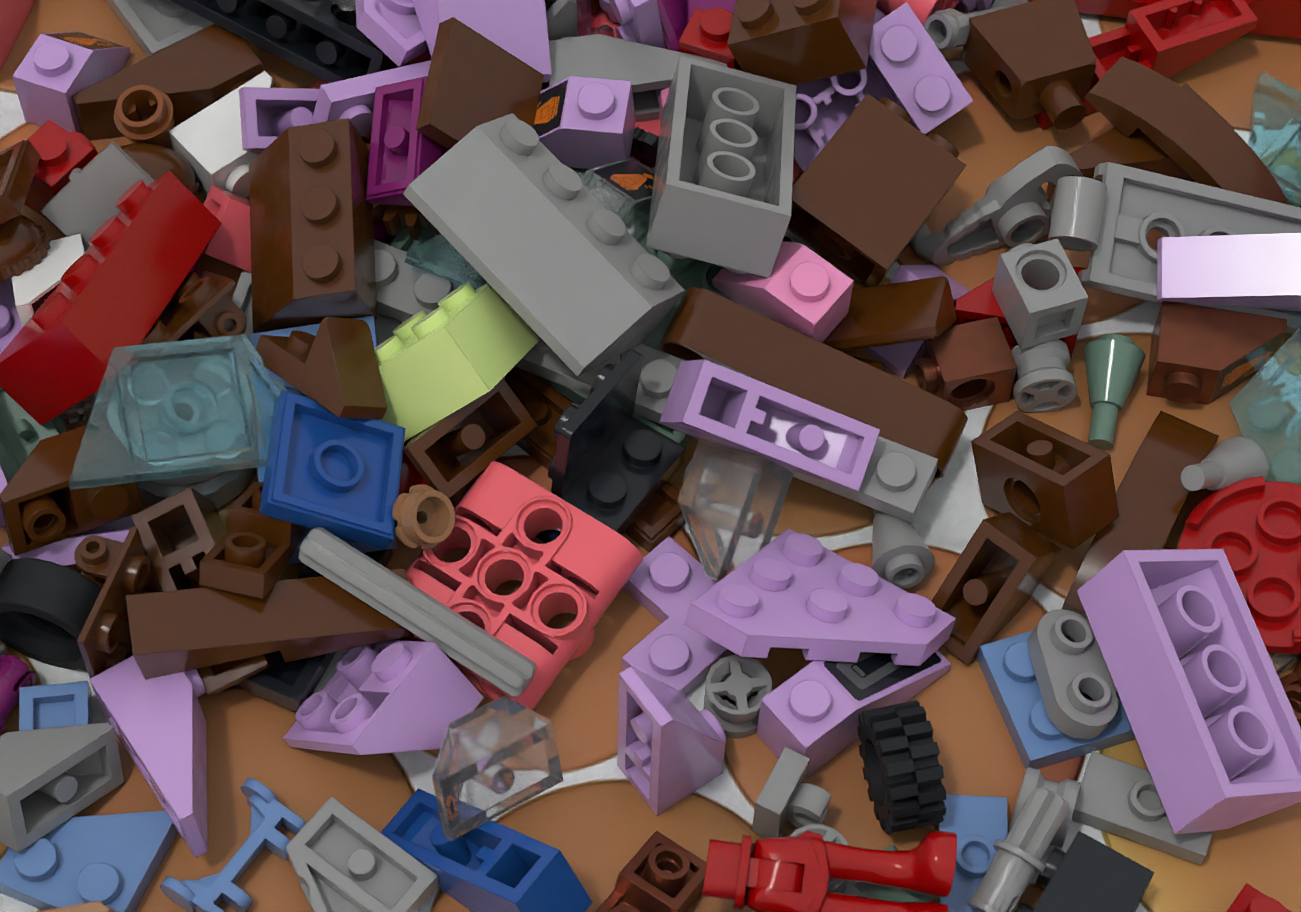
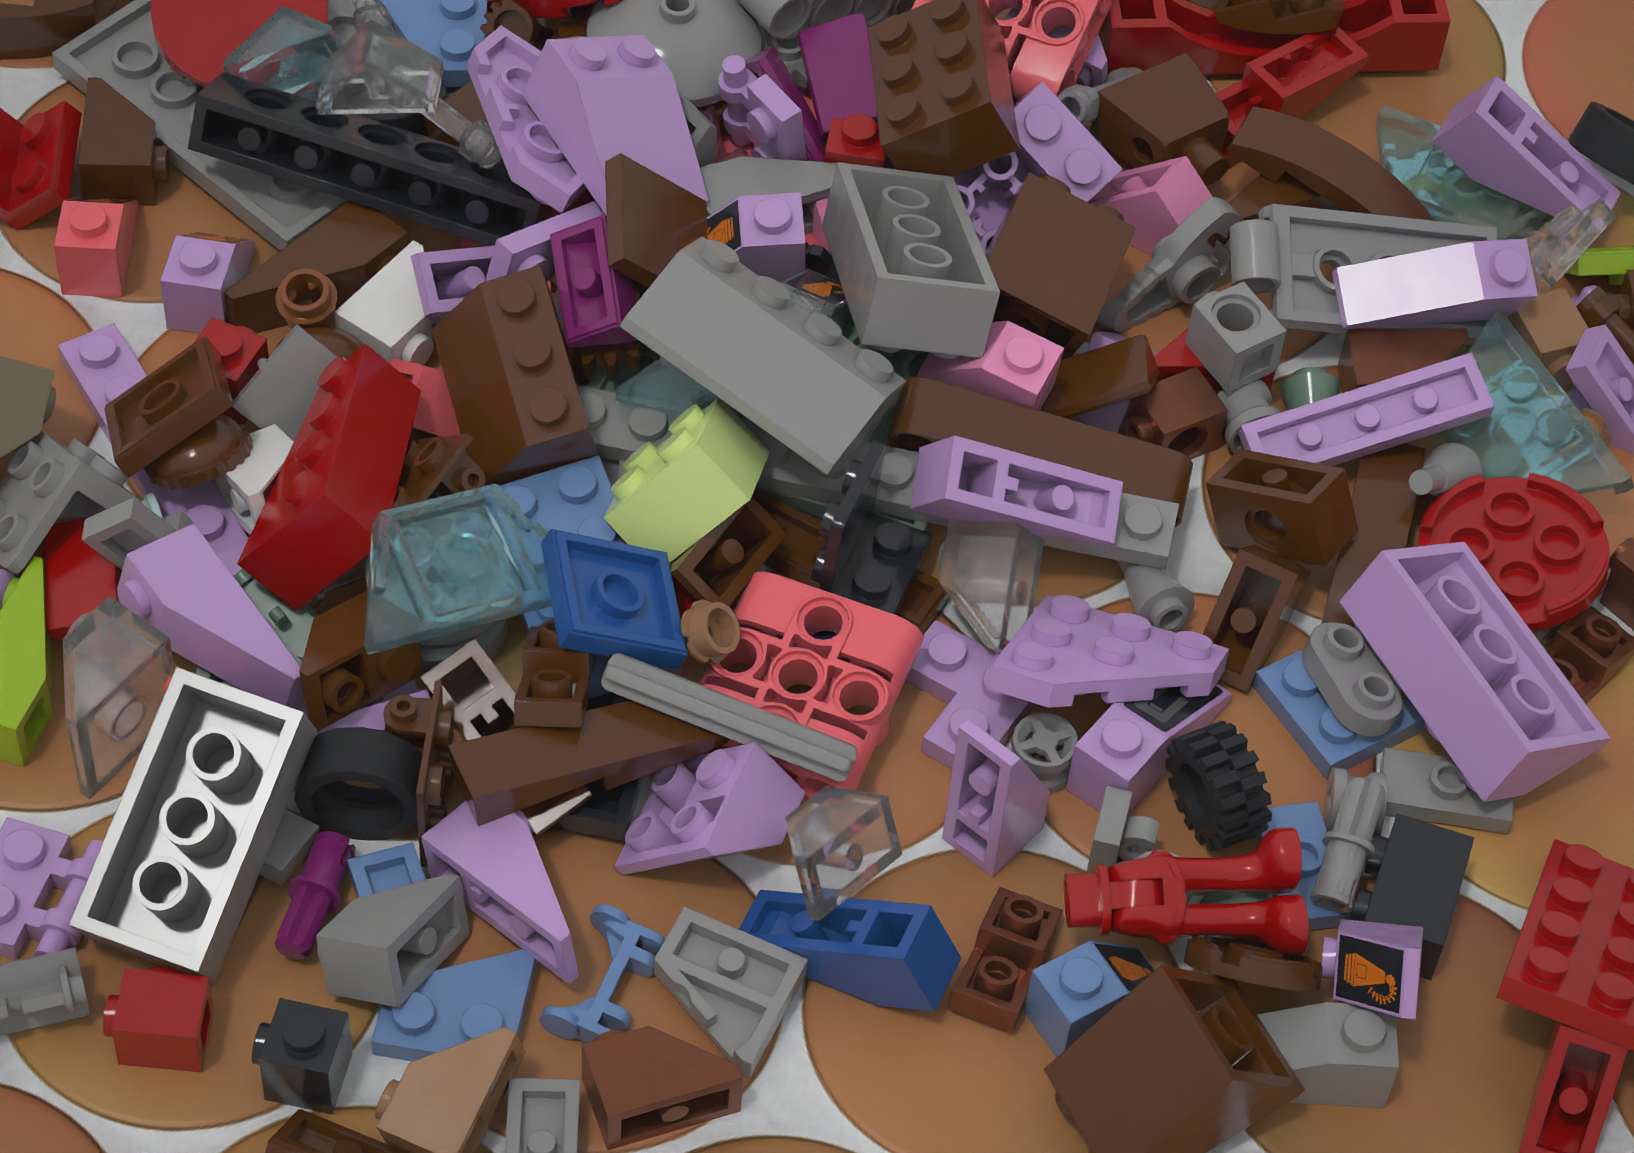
camera: 15 degrees left, 5 degrees down
reddish brown slope [252,316,387,419] -> none
none -> bright pink slope [1088,156,1213,256]
none -> lavender plate [1238,352,1495,466]

